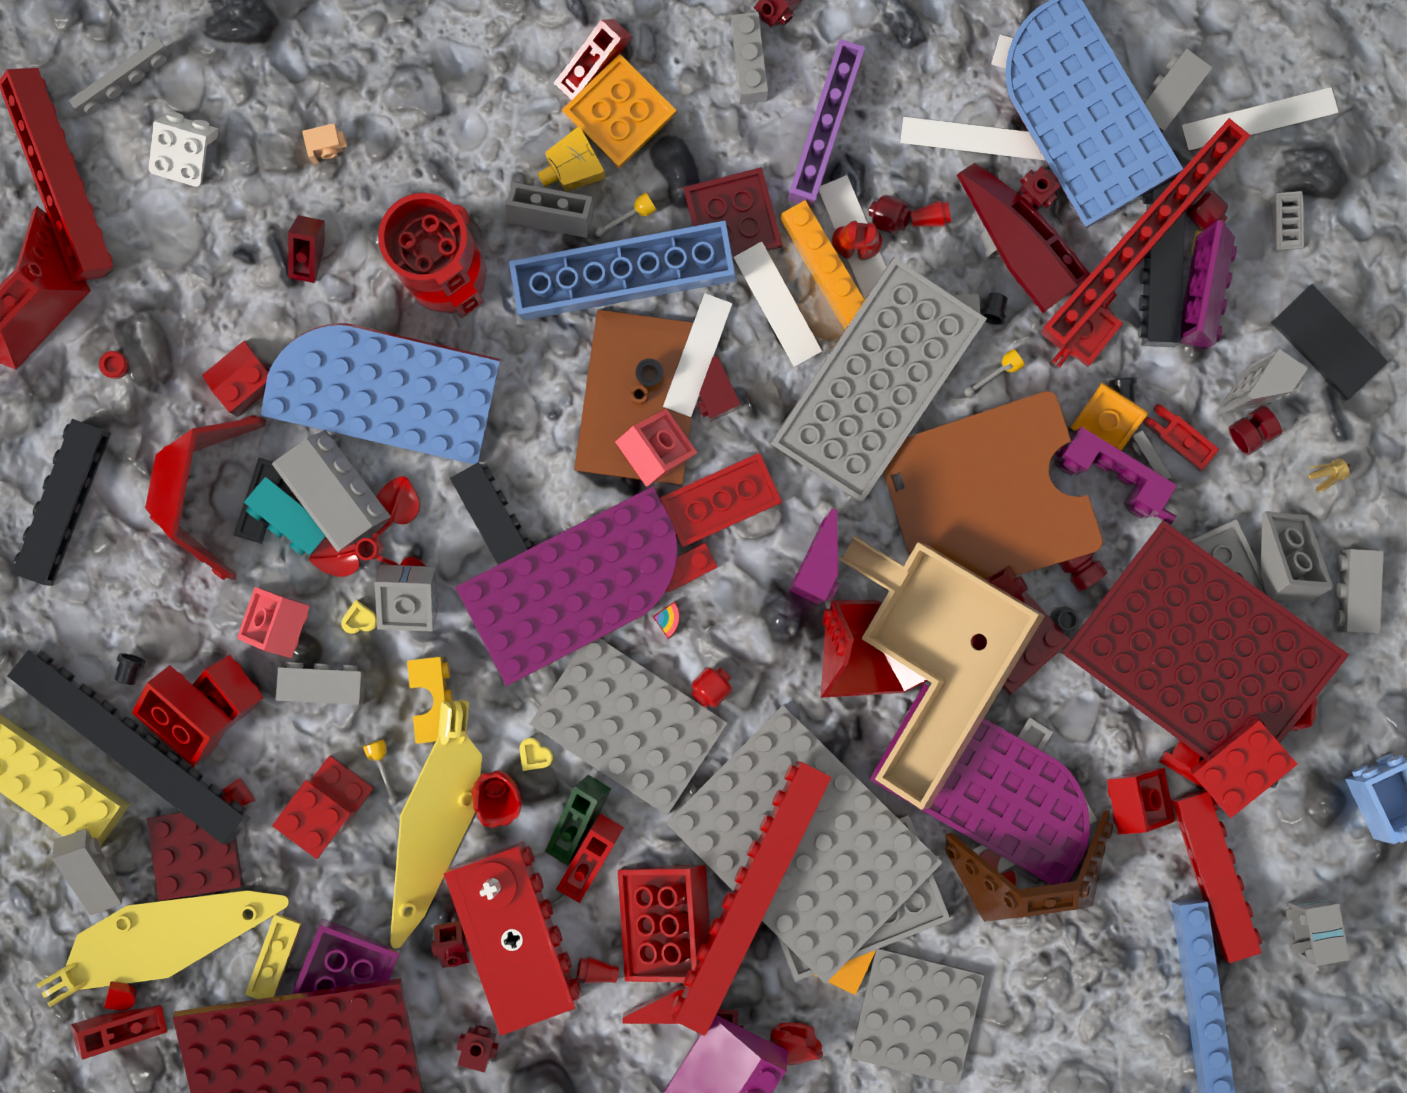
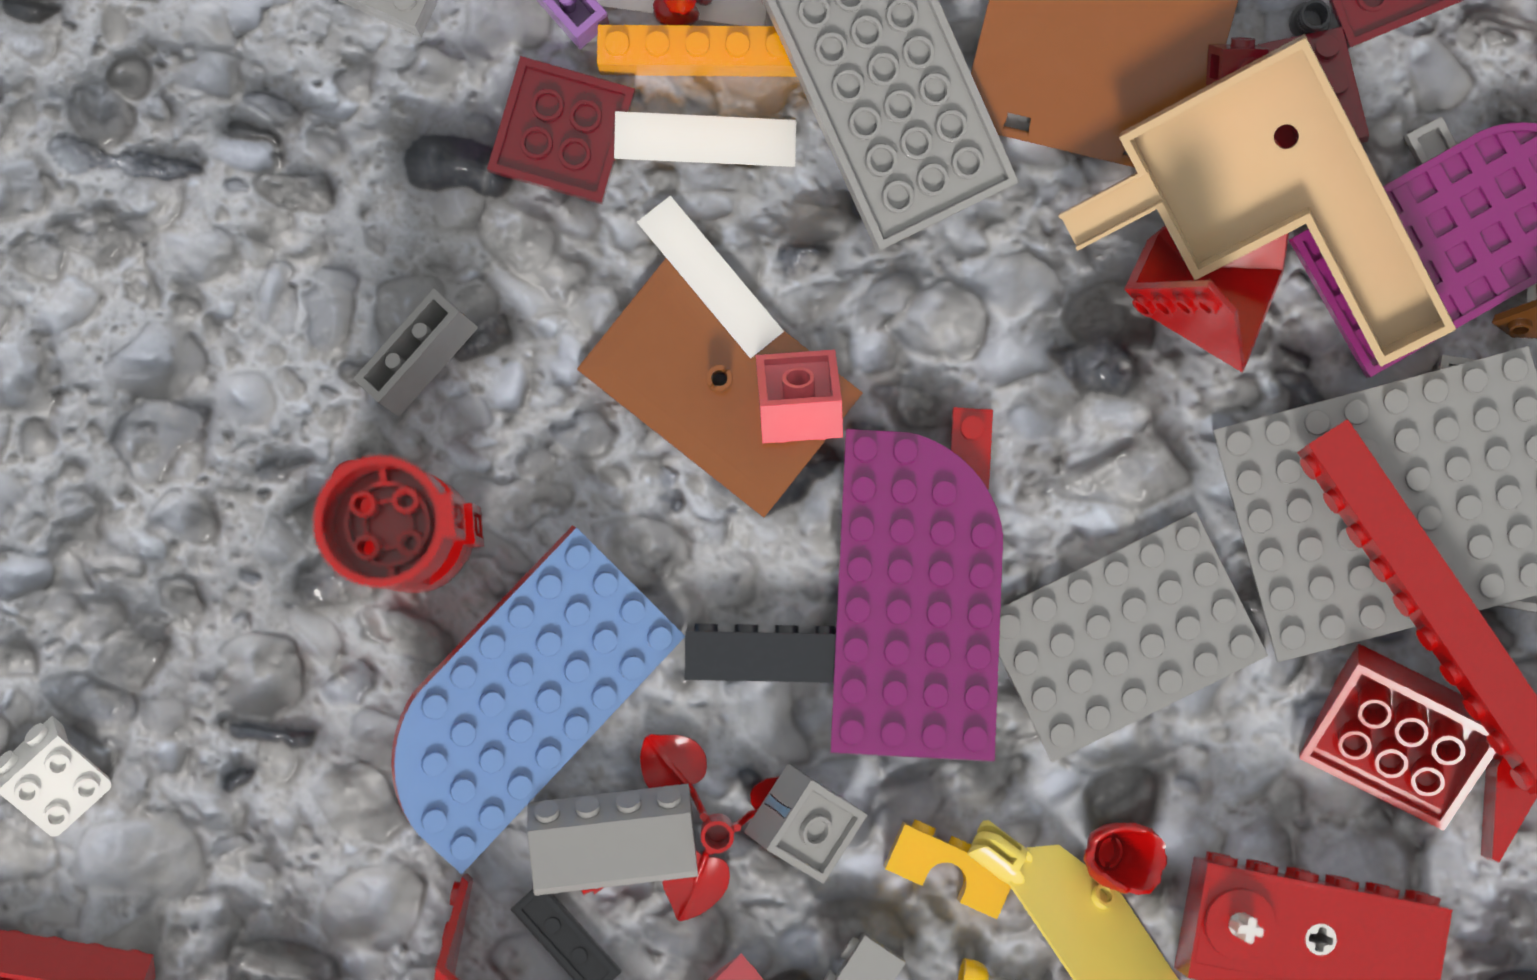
camera: 60 degrees left, 0 degrees up
red slope [202,341,269,417] -> none
teal brick [244,477,326,556] -> none
dark red slope [288,215,325,283] -> none
light nougat brick [302,123,347,164] -> none
light yellow tile [341,600,377,634] -> none
medium blue brick [509,221,737,321] -> none
light yellow tile [520,738,553,771] -> none
yellow torso [537,126,606,192] -> none
dark green slope [545,774,611,866] -> none
slope [554,19,633,100] -> none
red slope [556,813,624,903] -> none
light orange plate [562,54,677,169] -> none
red cone [576,956,619,984] -> none
hinge [595,192,657,237] -> none
black piece [636,358,663,387] -> none
tile [653,601,679,639] -> none
red plate [660,453,782,548] -> none
red head [691,667,732,708] -> none
dark red slope [697,355,741,422] -> none
magenta slope [789,508,840,604] -> none

